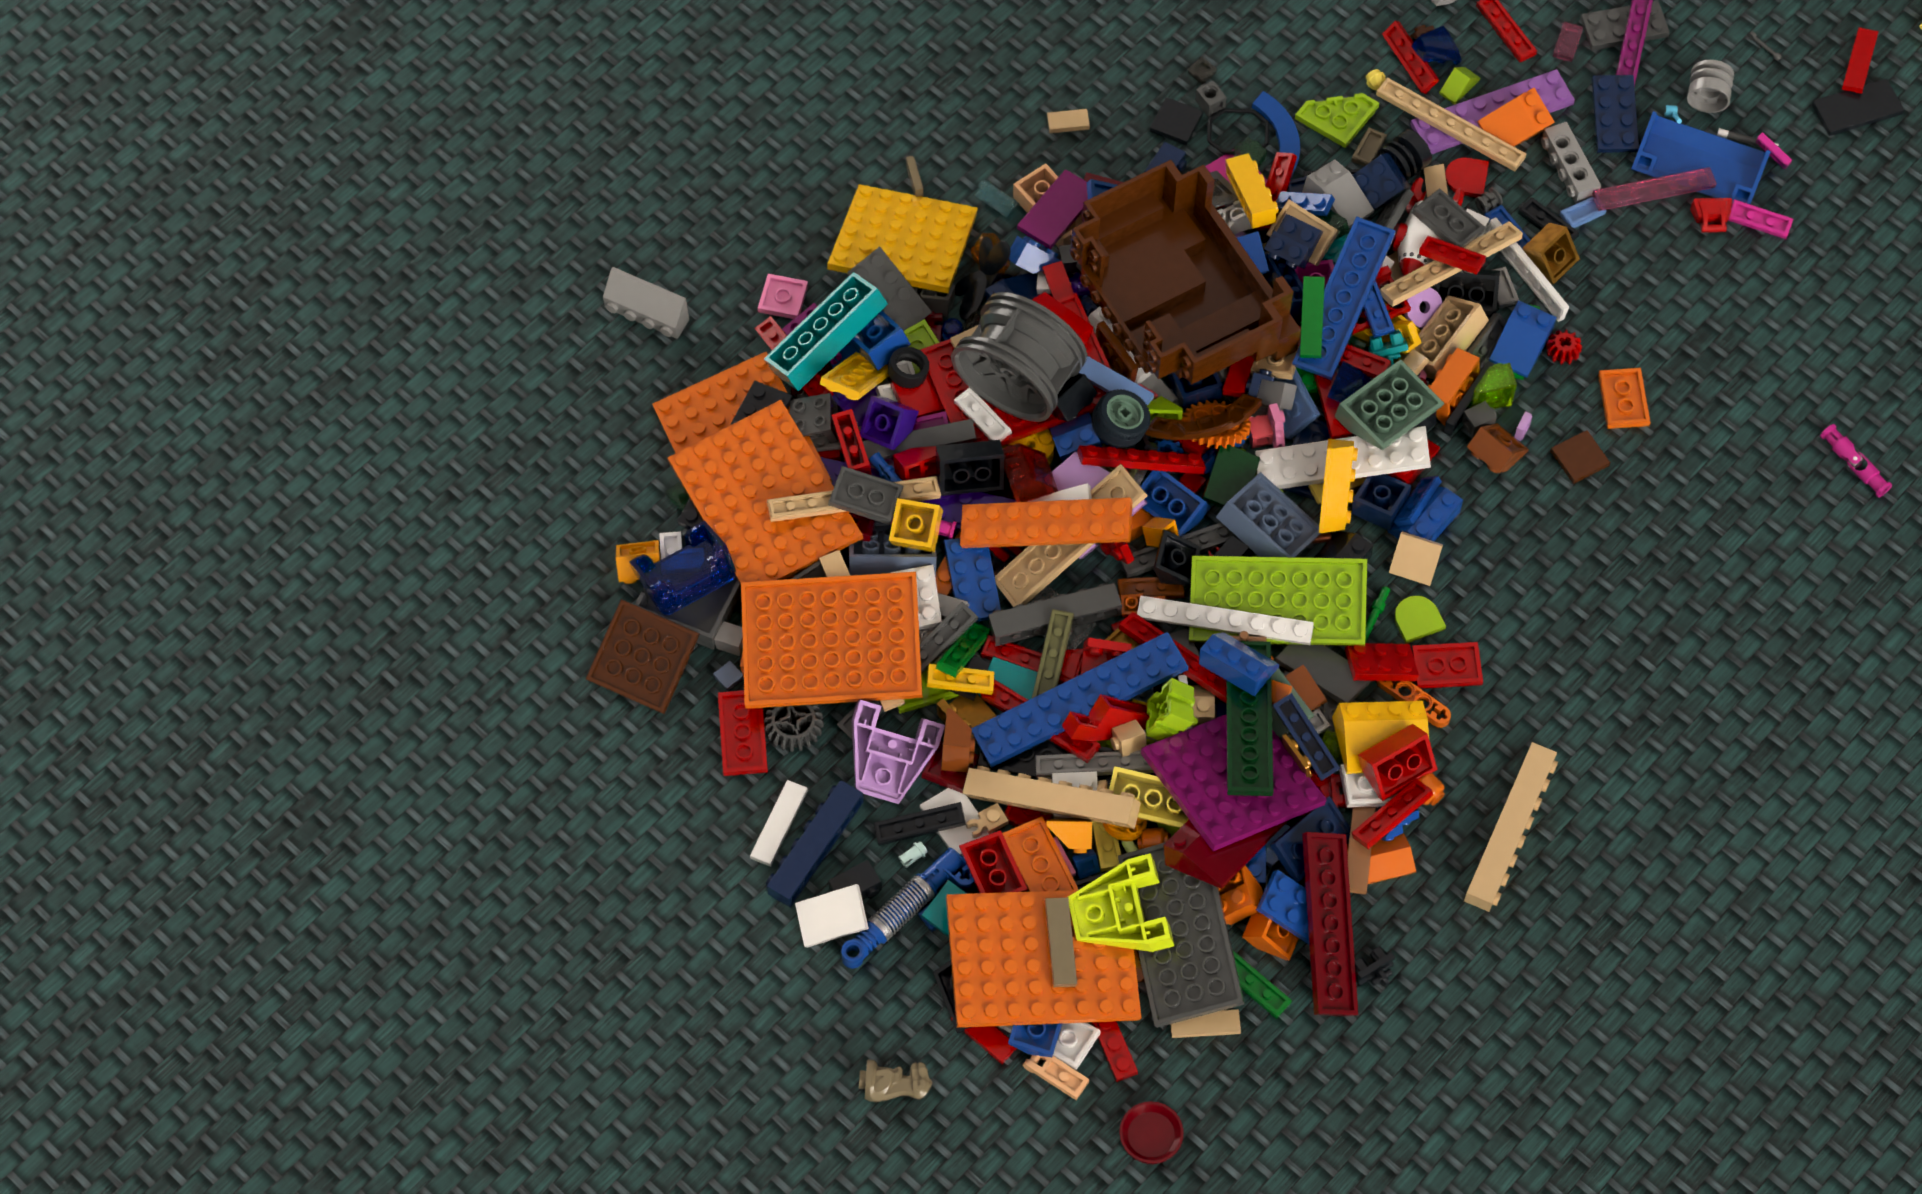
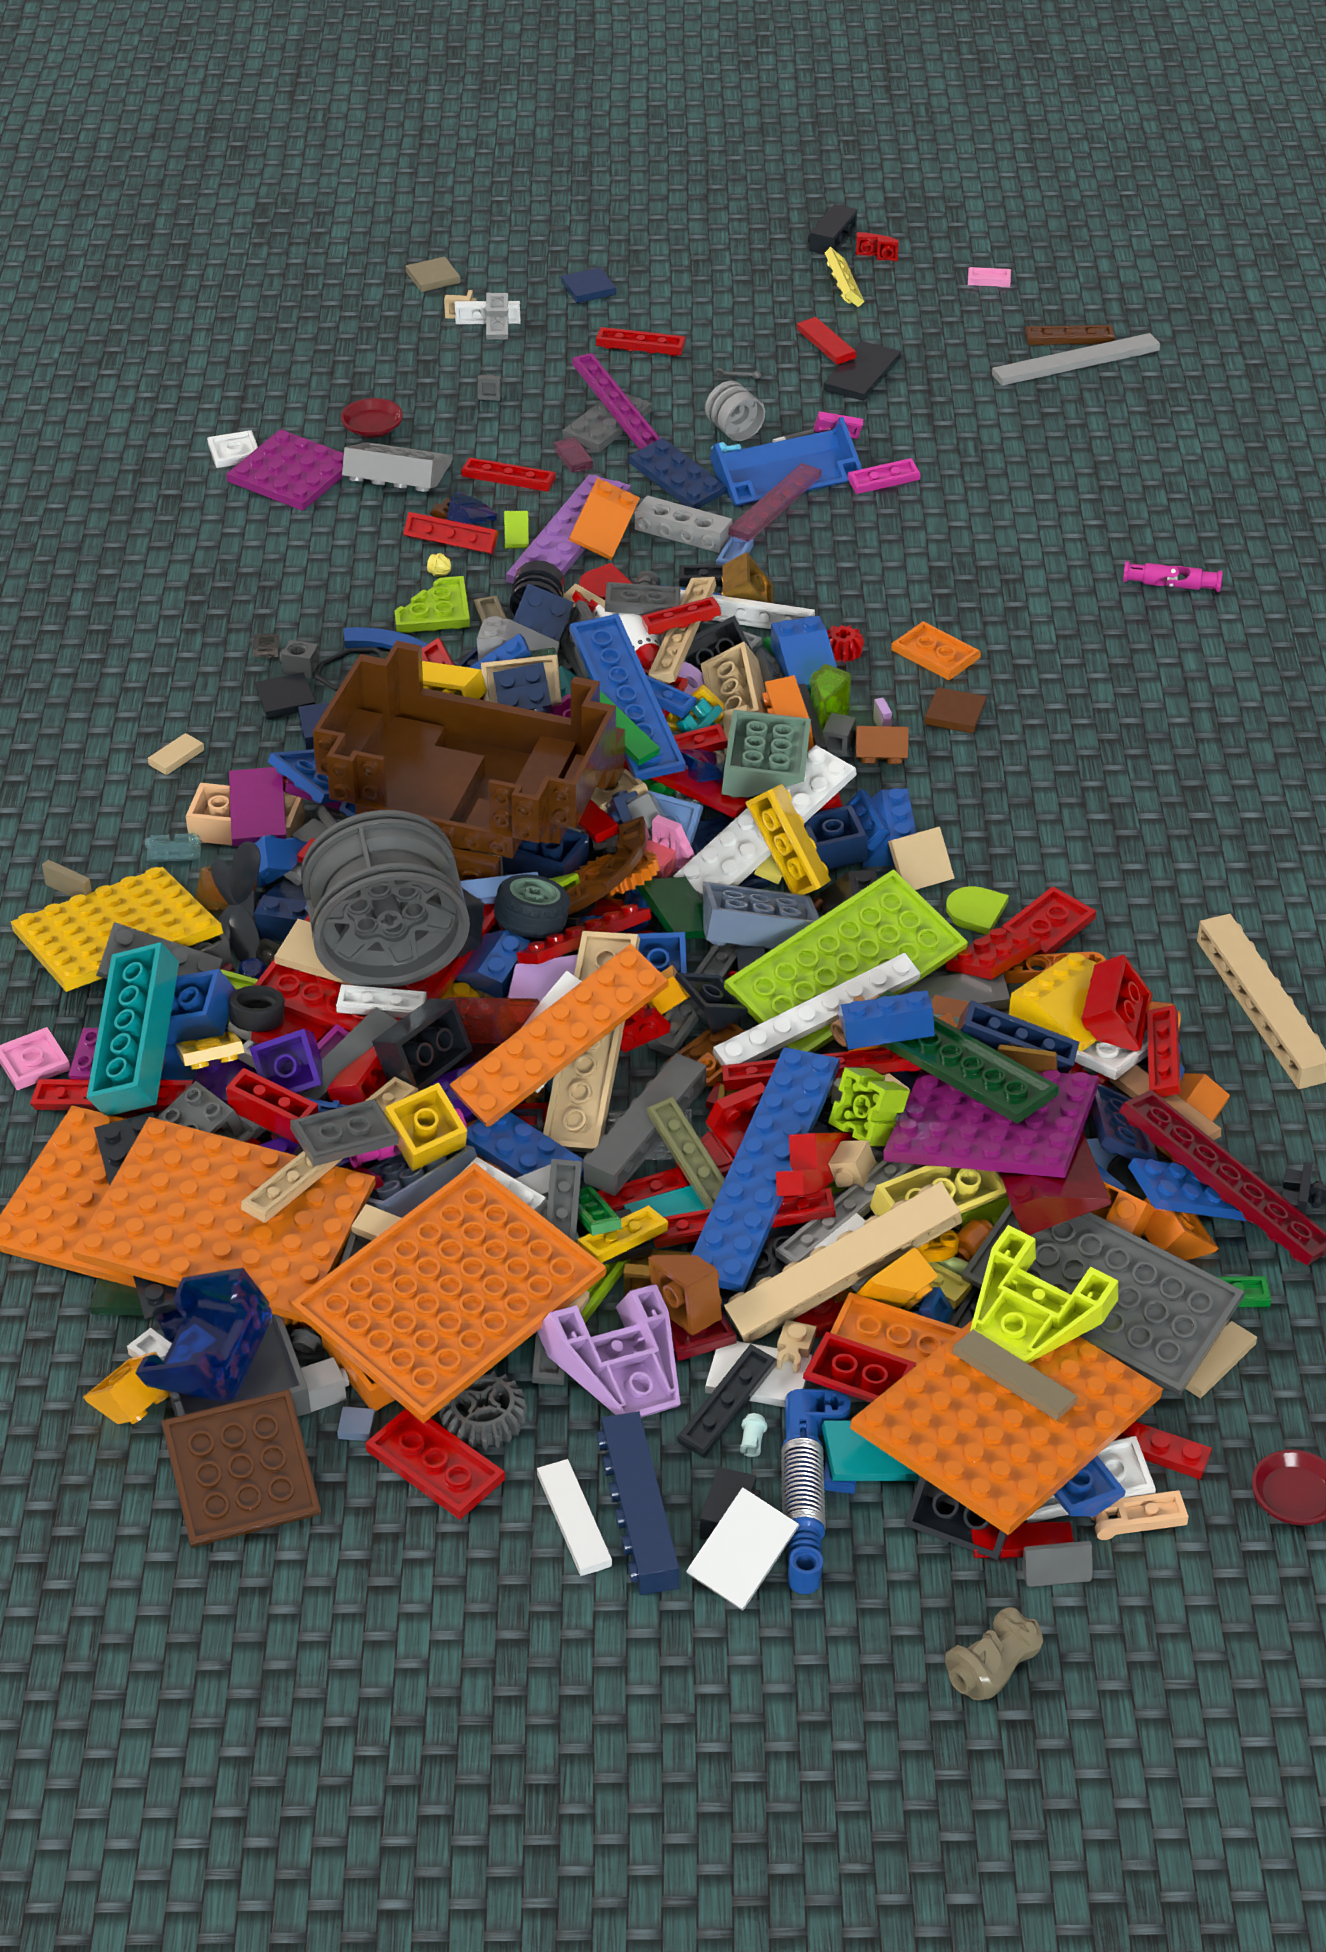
camera: 45 degrees left, 20 degrees down
tan tile [1376,77,1526,172] -> none
red piece [1690,198,1732,233] -> none
none -> dark grey slope [1022,1541,1093,1587]

